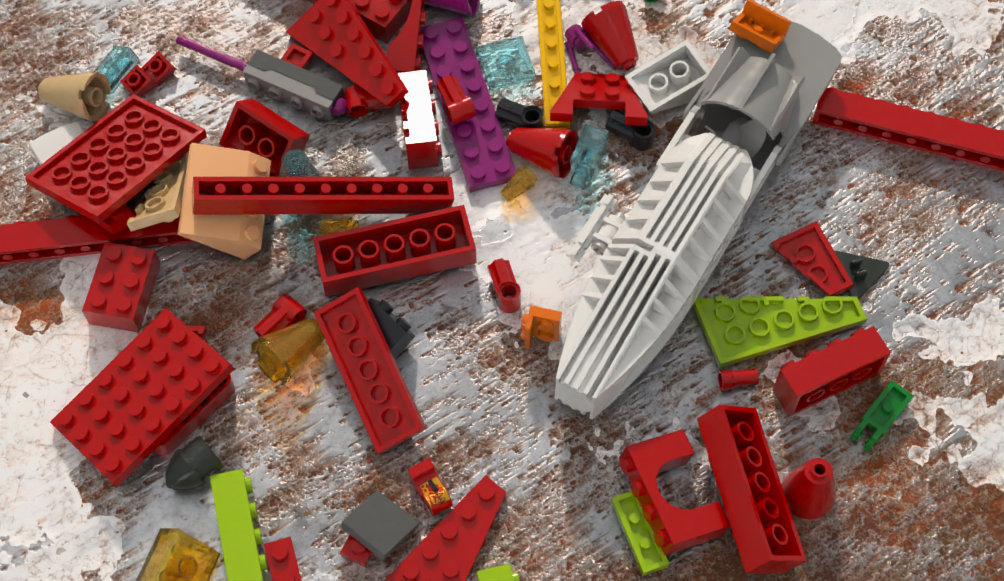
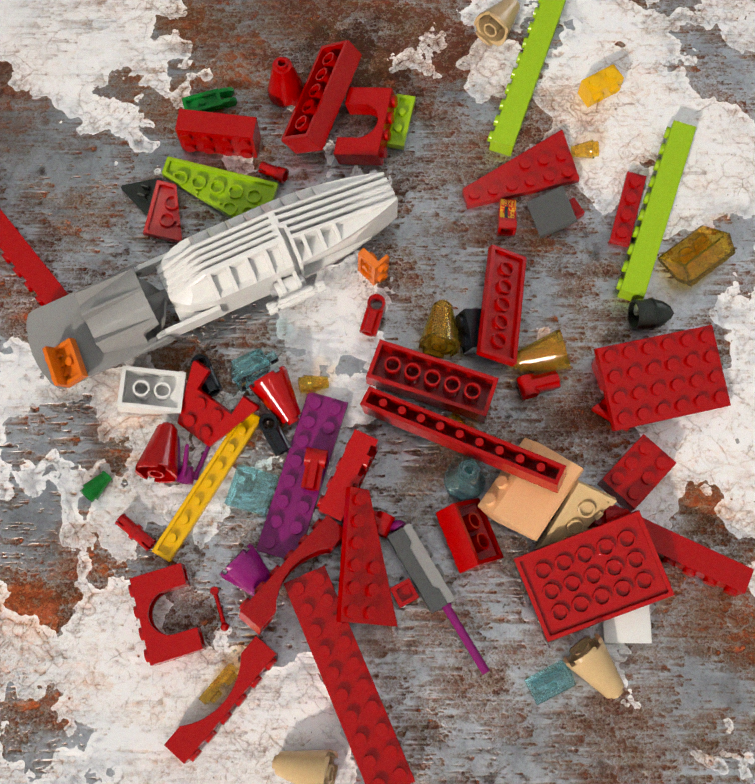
camera: 145 degrees left, 10 degrees up
red slope [120,51,177,97] -> none
none -> clear yellow cone [419,300,460,358]

